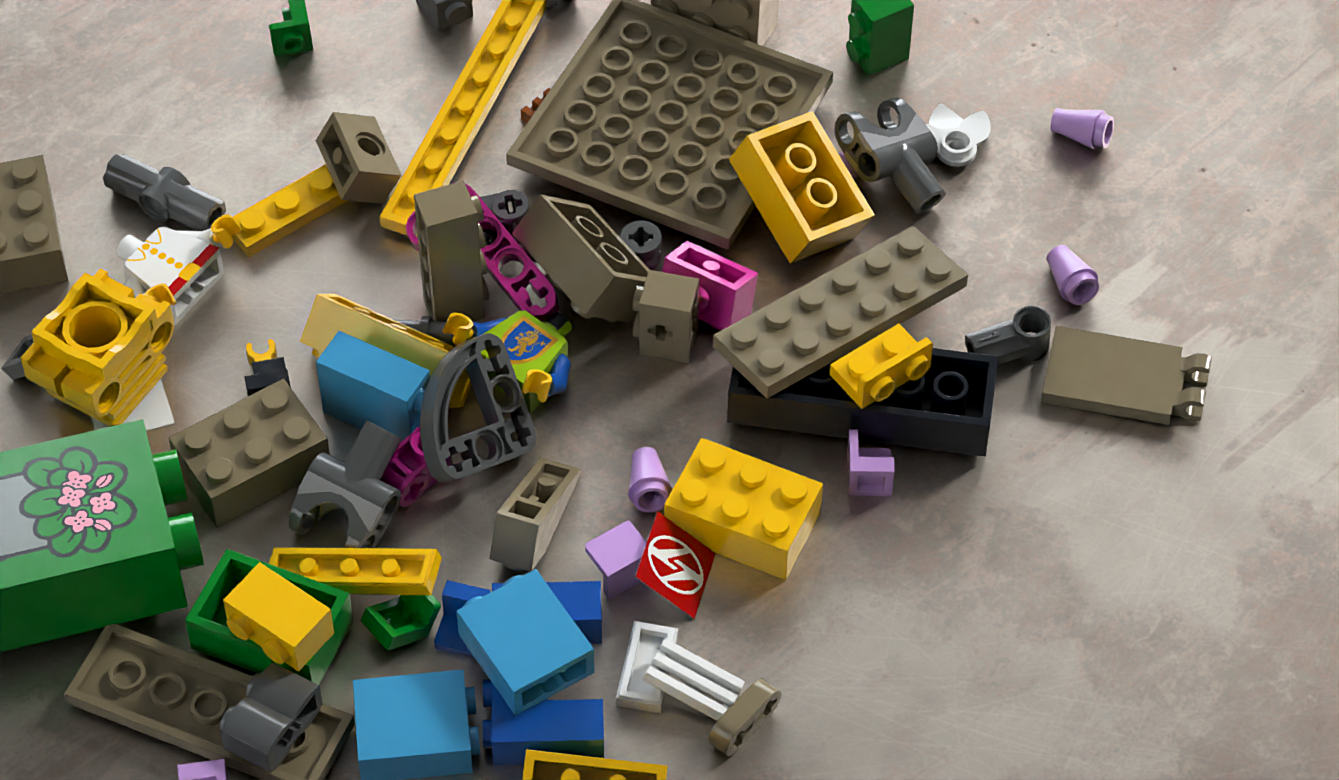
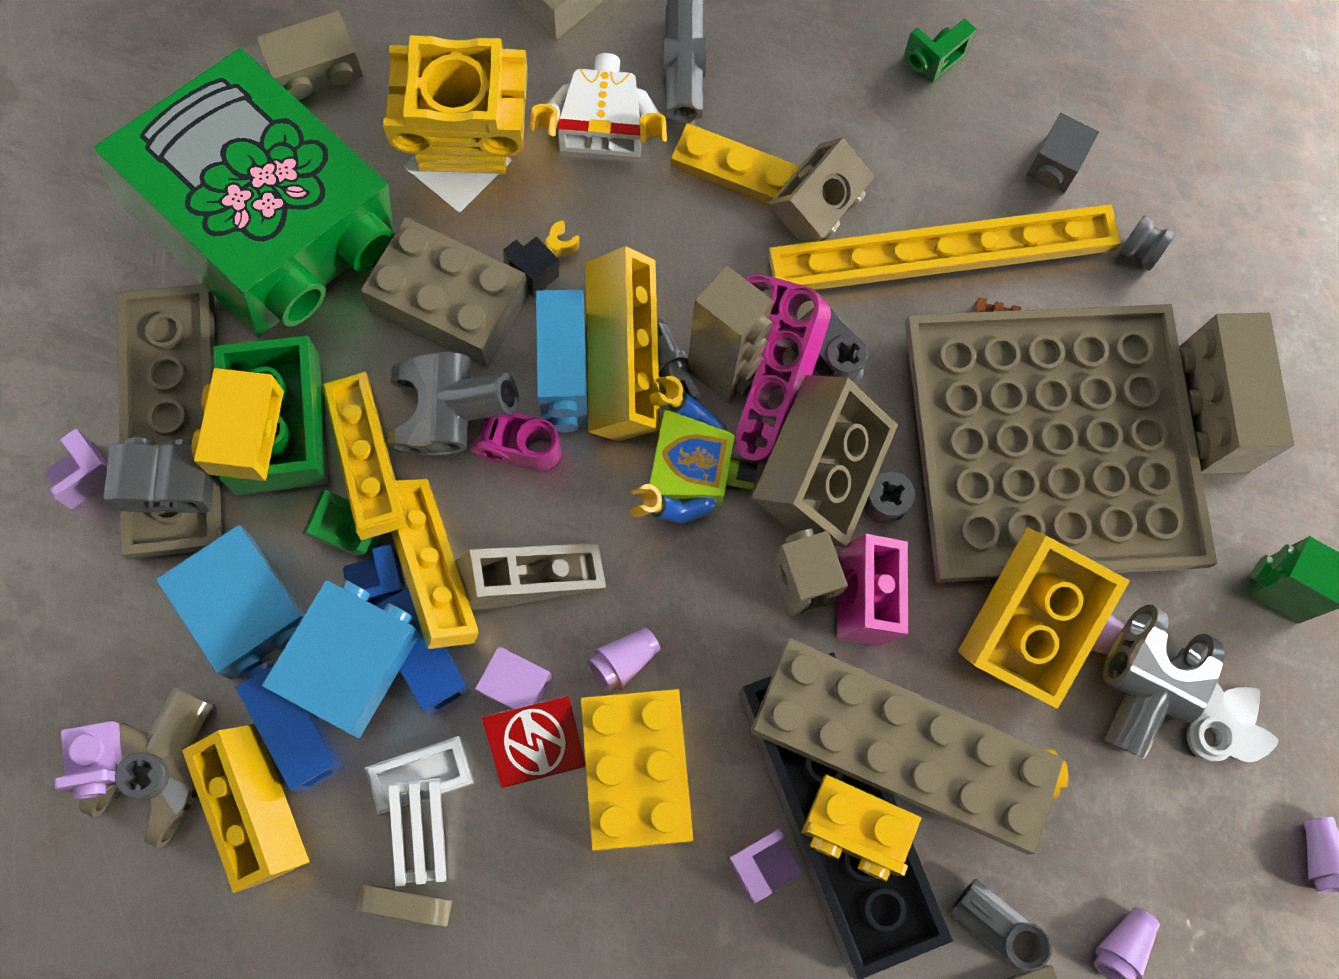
camera: 55 degrees right, 20 degrees up
dark grey beam [420,333,536,483] -> none
none -> yellow plate [391,478,479,649]

